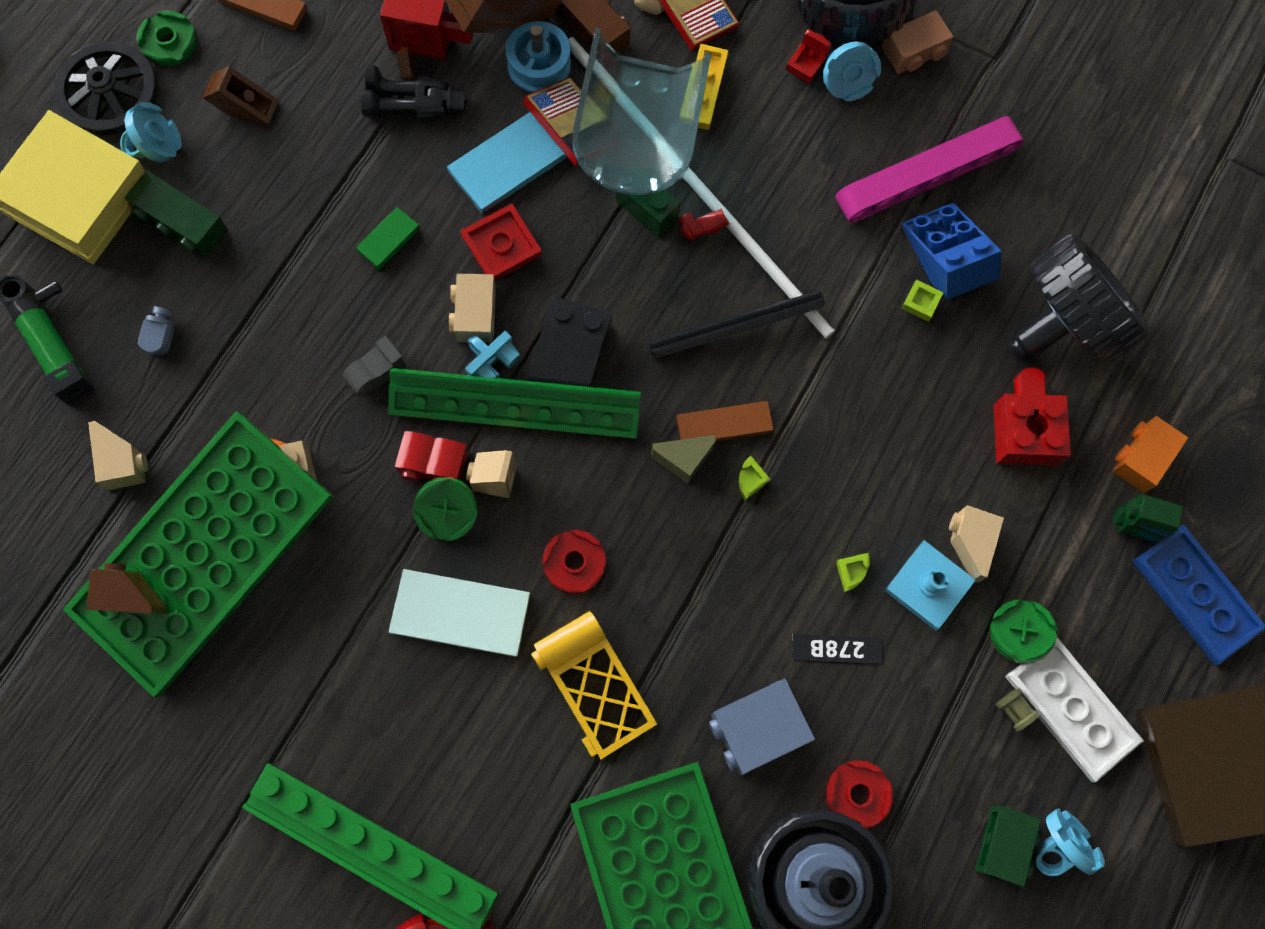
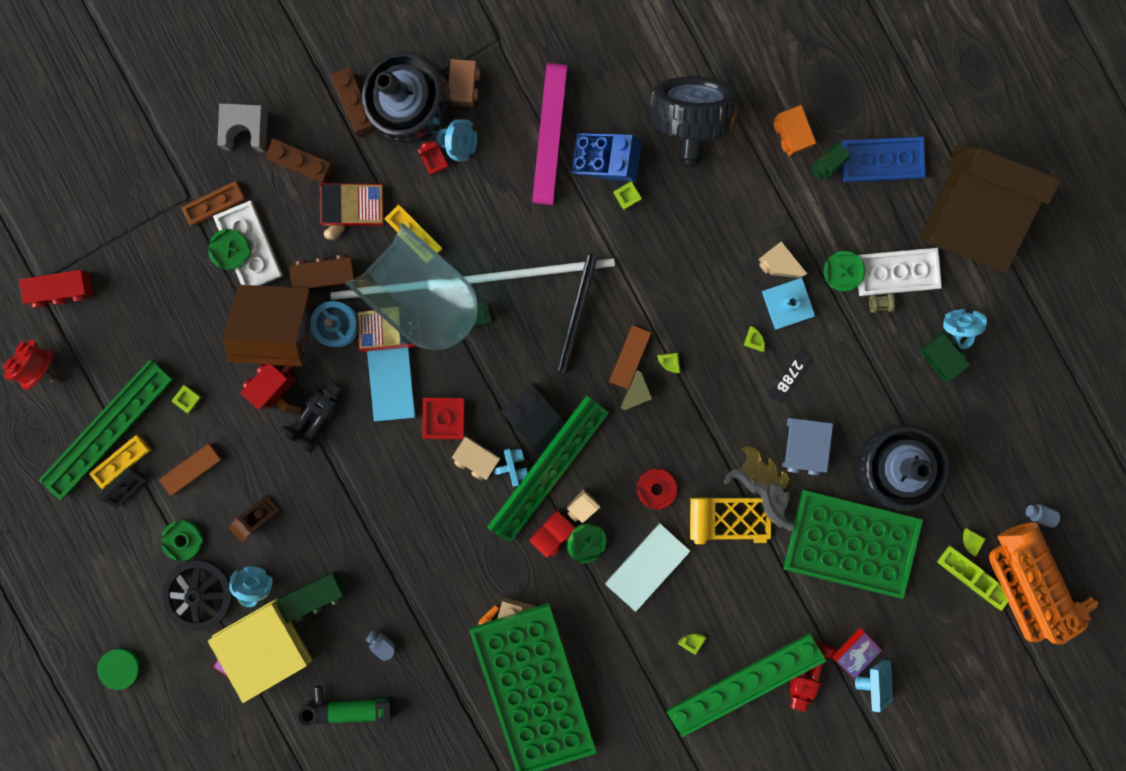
camera: 50 degrees left, 15 degrees up
reddish brown slope [86,563,167,614] -> none
tan slope [88,421,148,490] -> none
dark grey leg [343,336,406,396] -> none
green tile [356,207,420,270] -> none
red arm [678,208,729,241] -> none
red tile [826,761,893,828] -> none
red brick [993,367,1071,466] -> none
none -> lime tile [678,633,706,655]
none -> piece [724,446,794,531]

